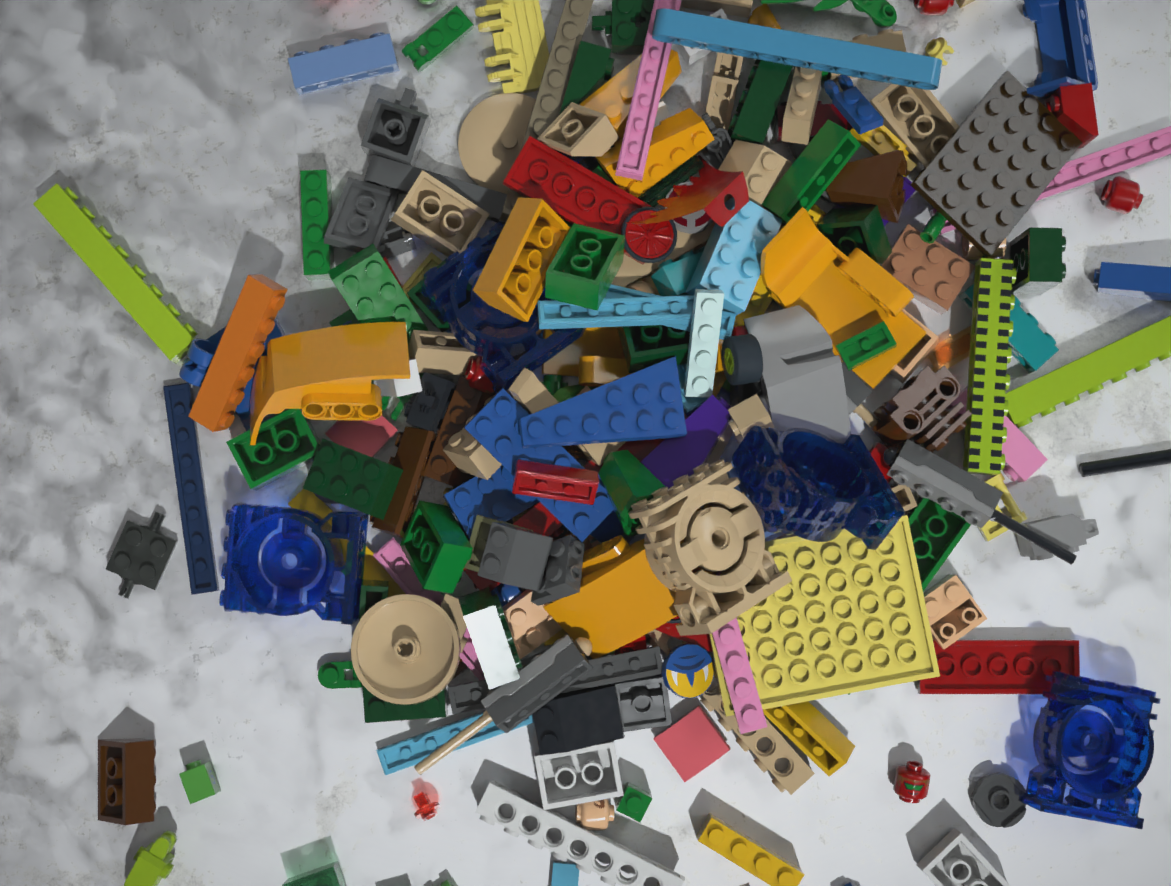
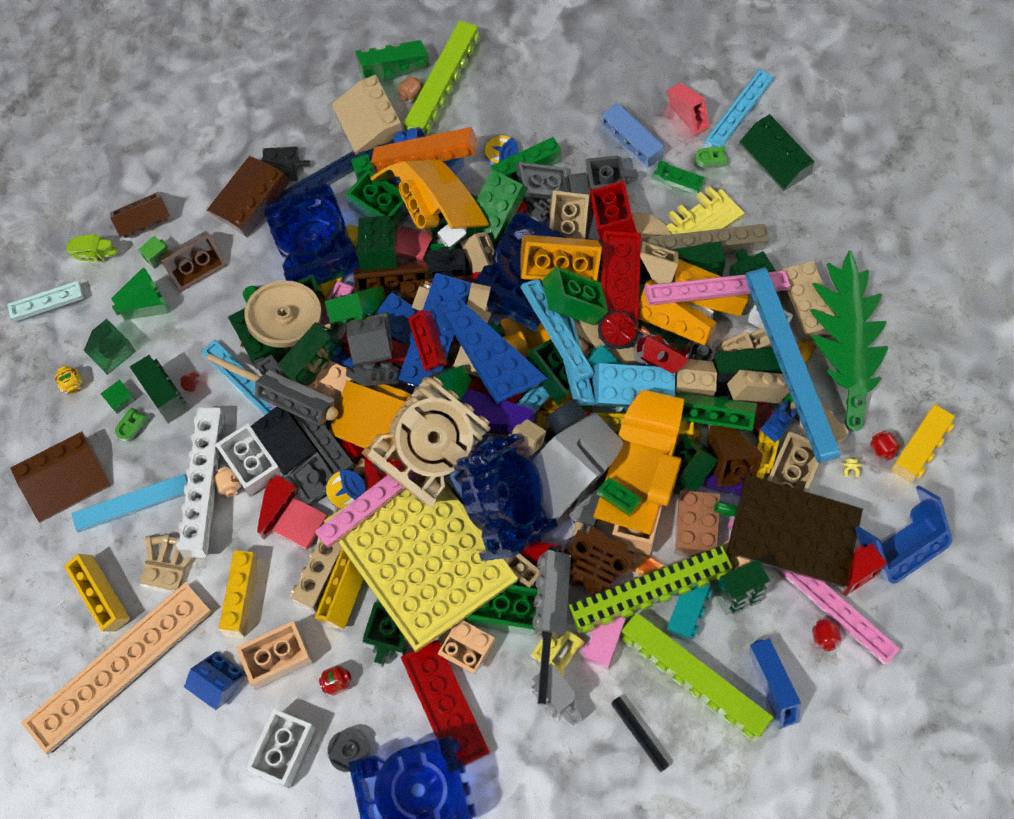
camera: 70 degrees right, 20 degrees down
green brick [616,782,653,823] -> none
light aqua plate [683,289,724,397] -> none
none -> green slope [111,267,171,320]
none -> dark green brick [130,355,188,424]
none -> reddish brown slope [158,231,227,292]
none -> reddish brown slope [207,156,290,237]
none -> light nougat brick [236,621,313,690]
none -> red slope [257,475,299,540]
none -> tan slope [331,75,402,155]
none -> green brick [351,154,374,181]
none -> green wedge [355,40,430,83]
none -> dark green hinge [362,602,409,667]
none -> nougat head [398,76,423,102]
none -> tile [484,135,519,165]
none -> red brick [589,180,637,242]
none -> black tile [714,373,735,396]

